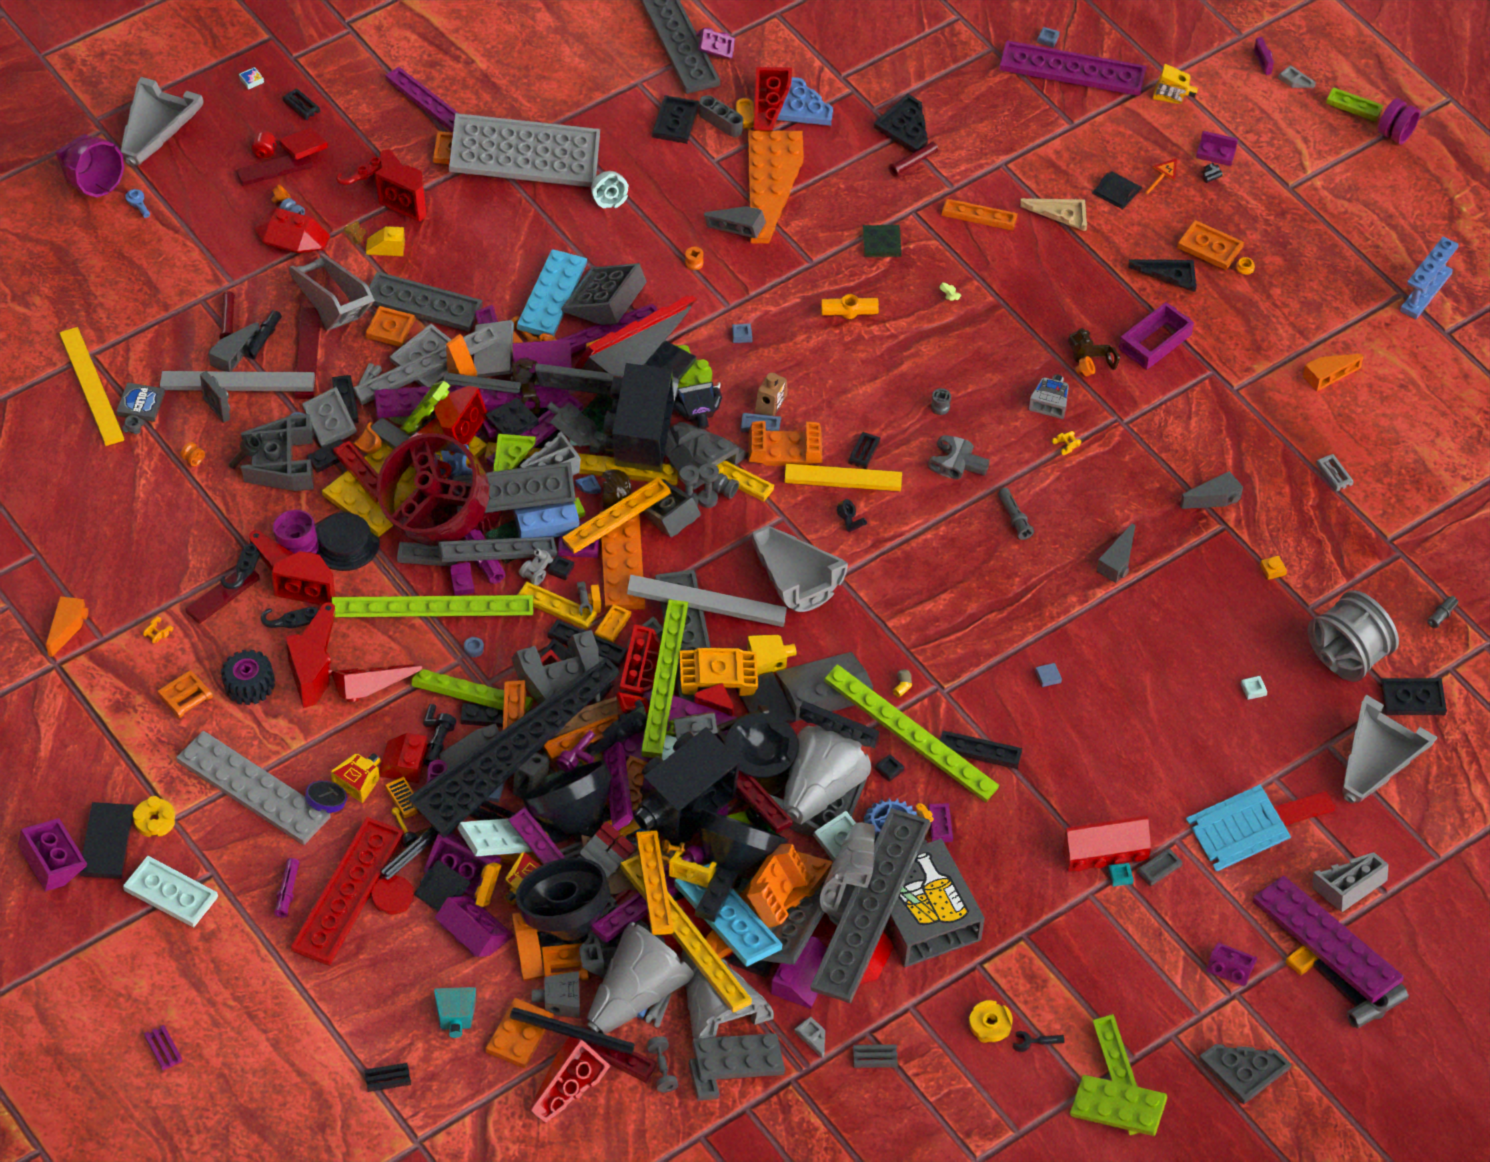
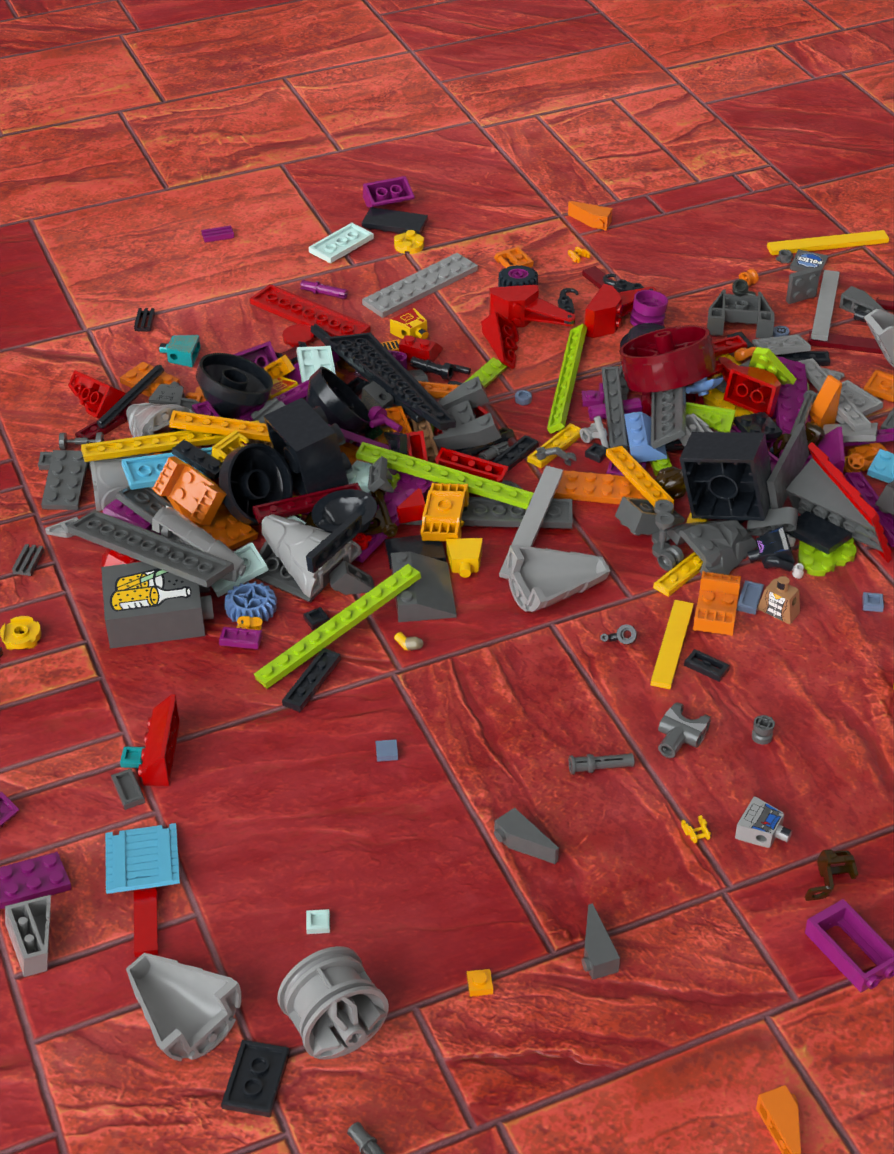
camera: 105 degrees right, 10 degrees down
tile [305,780,347,813] -> none
light orange plate [588,585,601,613] -> none
light orange plate [595,604,631,643] -> none
orange tile [1075,356,1095,376] -> none
light grey tile [1316,454,1354,492] -> none

